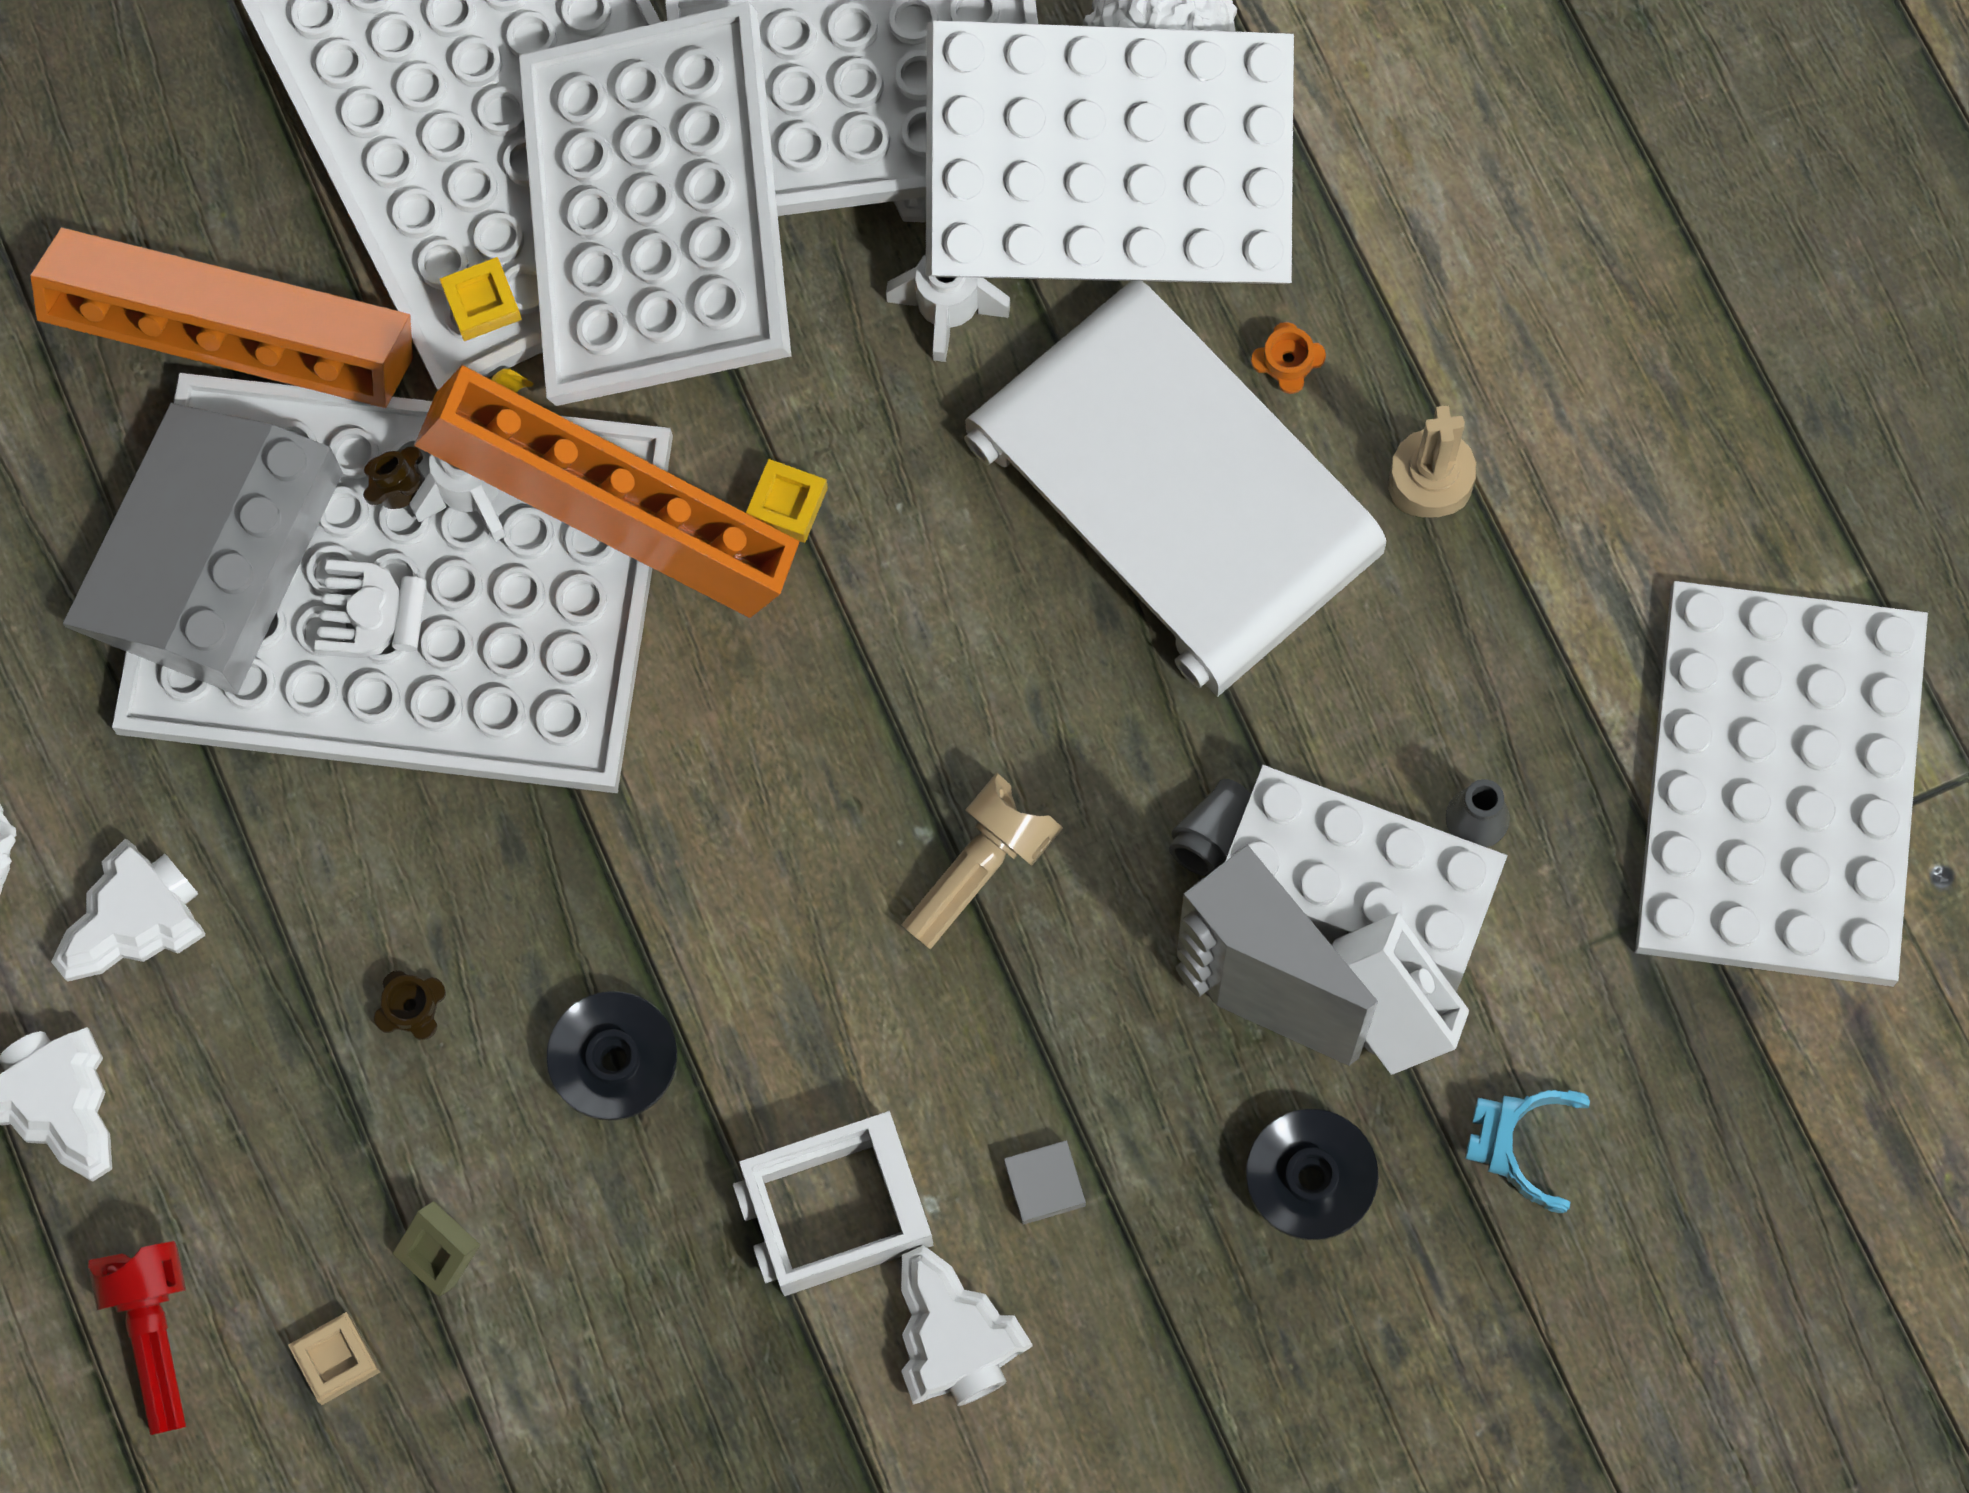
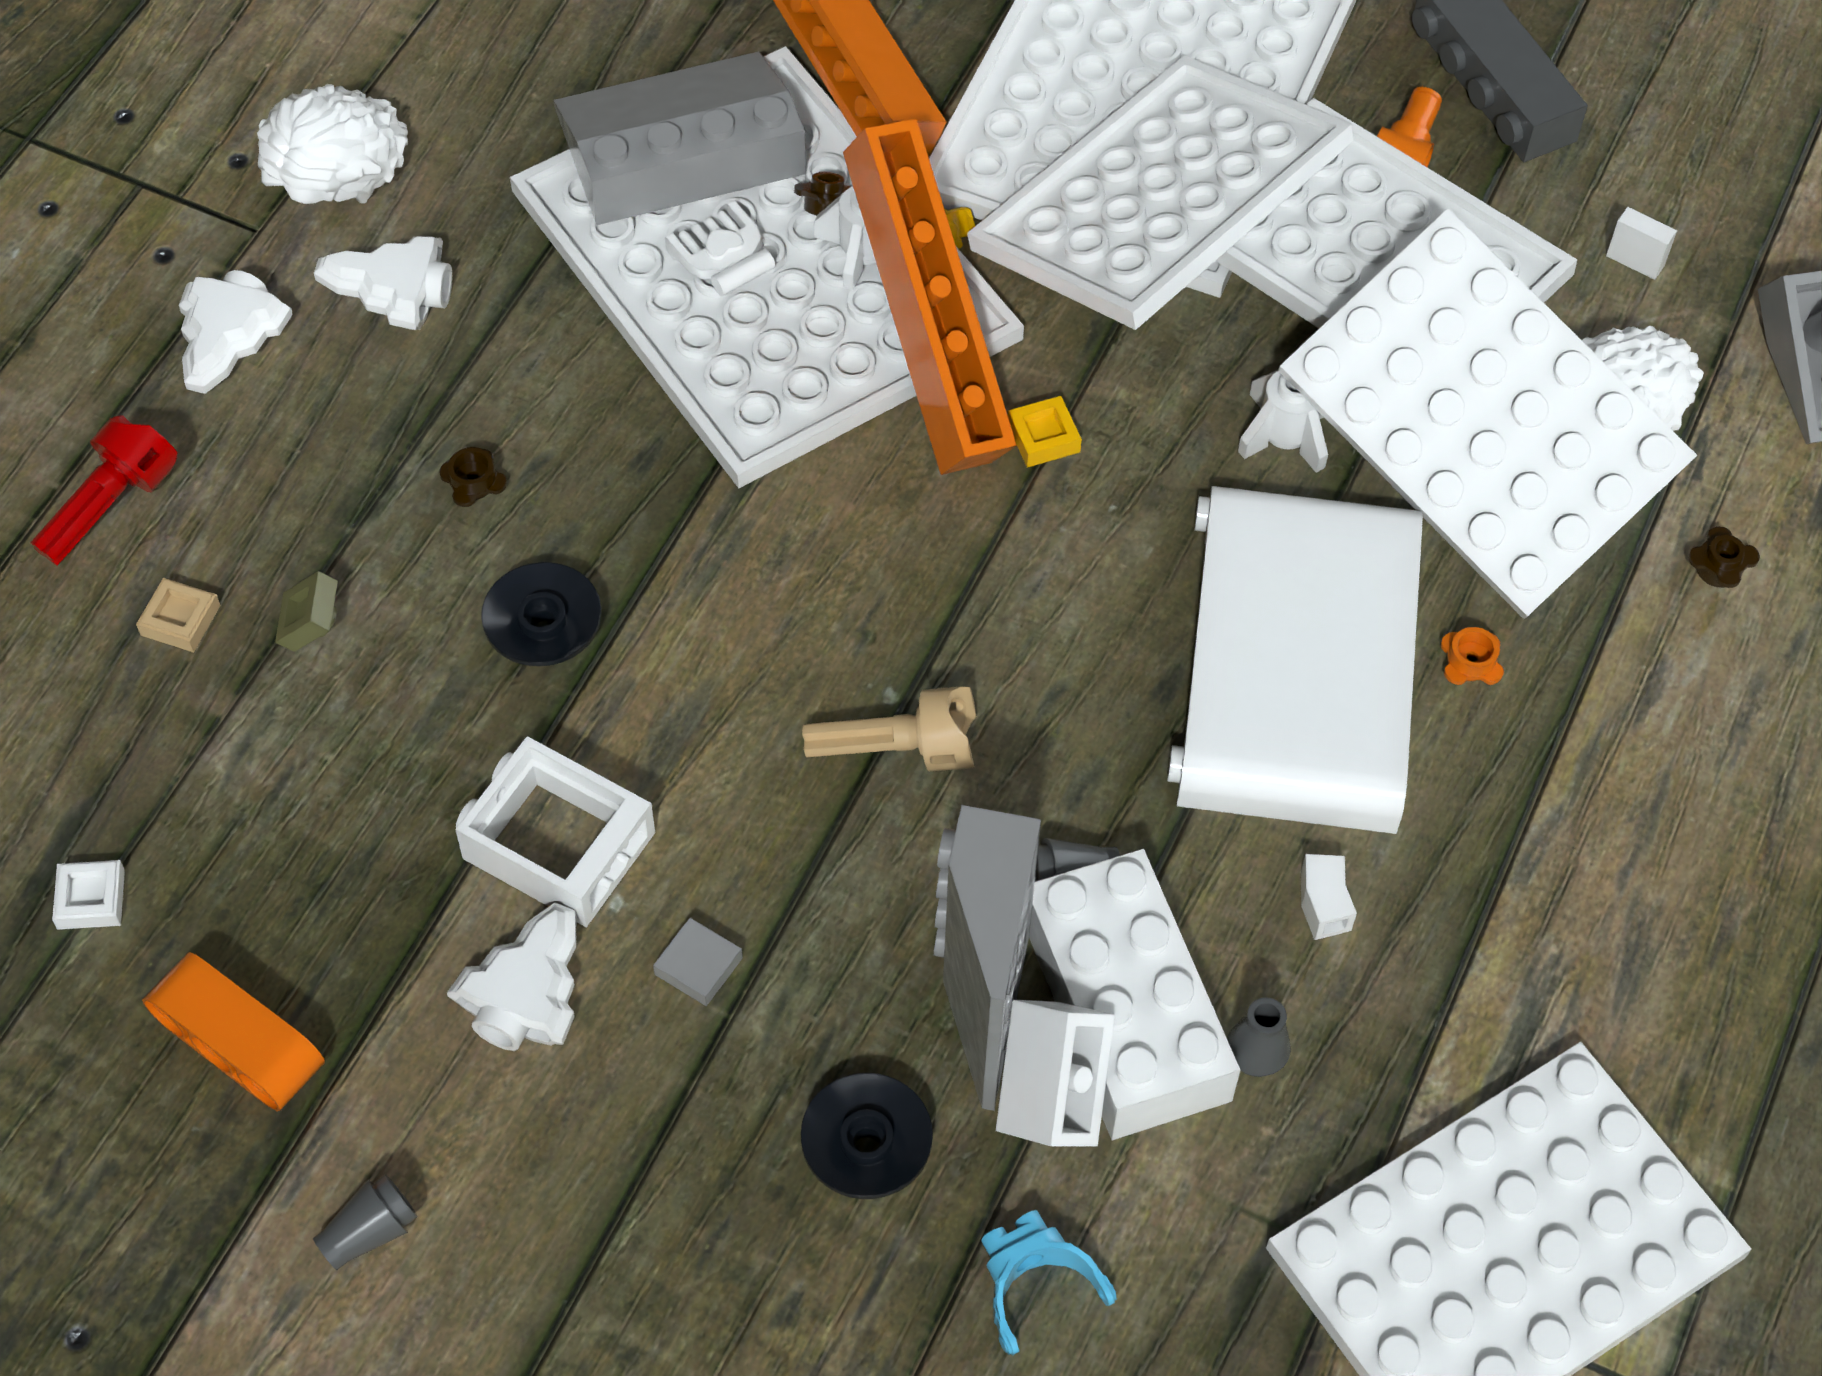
camera: 45 degrees right, 15 degrees down
yellow plate [439,257,522,341] -> none
tan piece [1388,406,1476,517] -> none
none -> white piece [1301,854,1357,940]
none -> dark brown plate [1689,526,1760,588]

